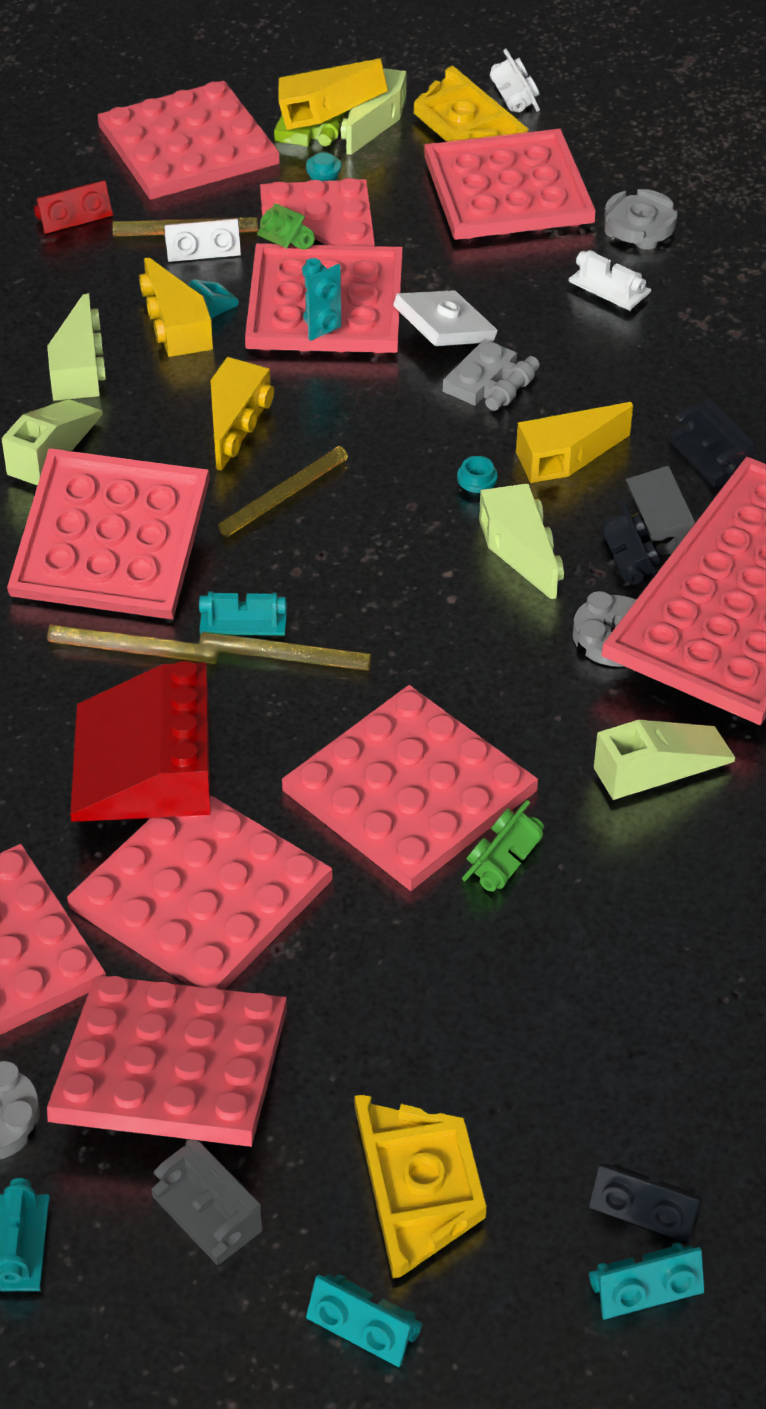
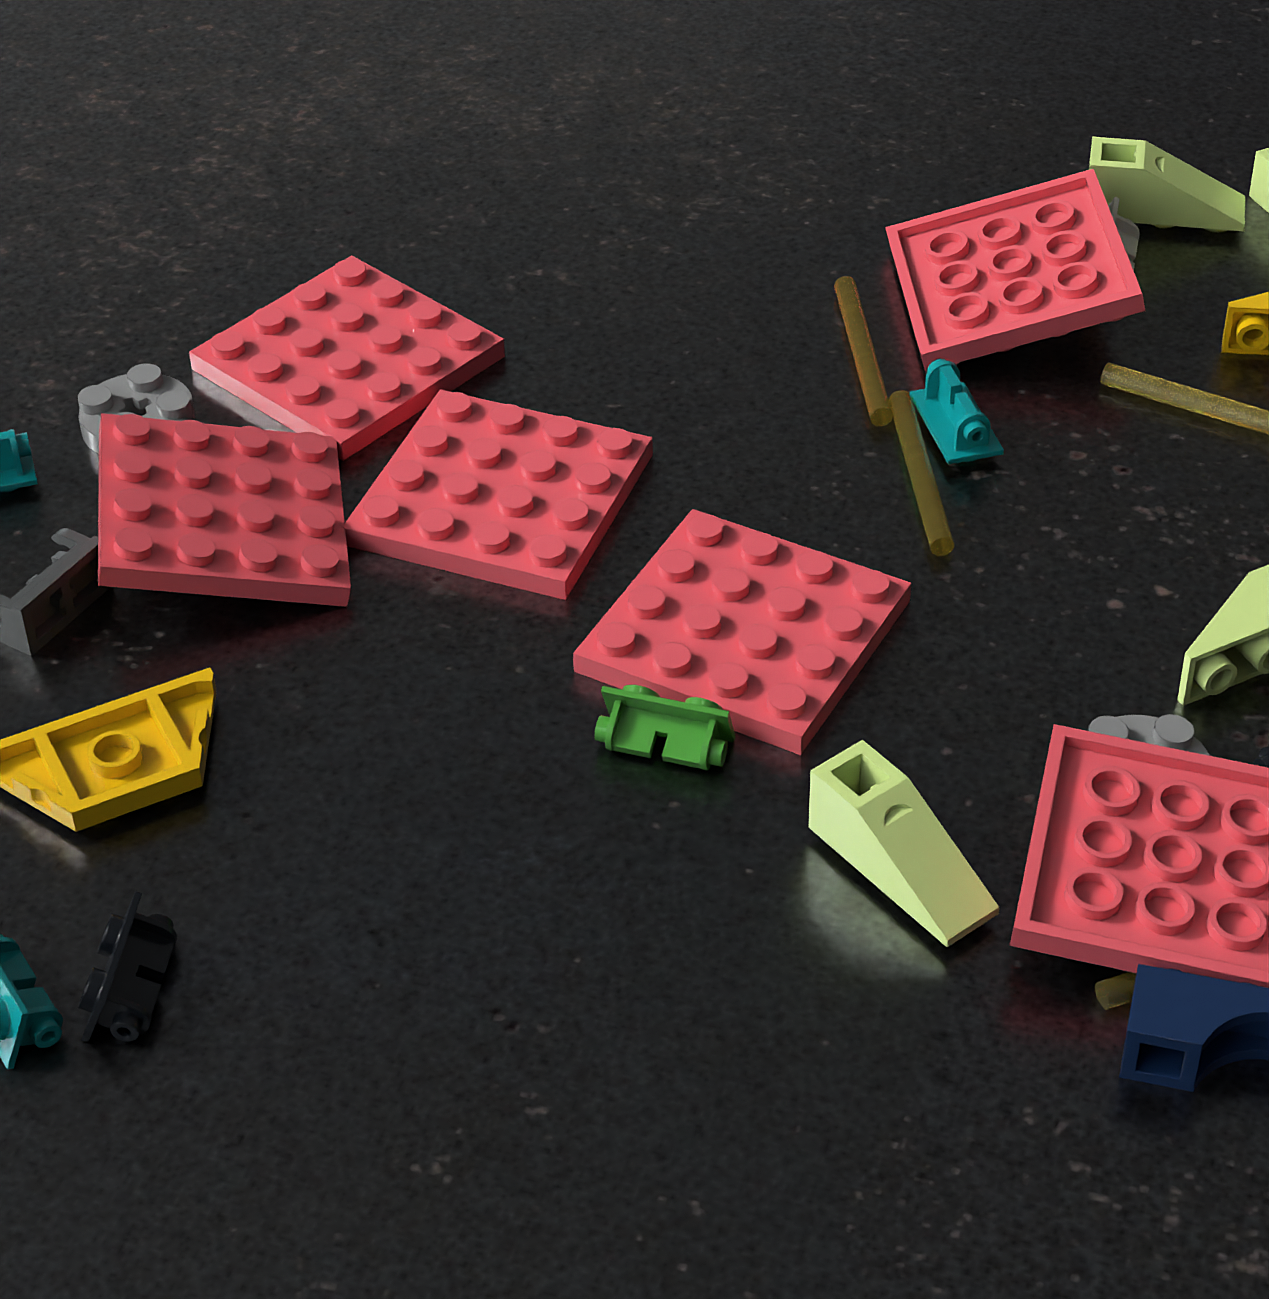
camera: 75 degrees right, 5 degrees down
red slope [70,661,211,822] -> none

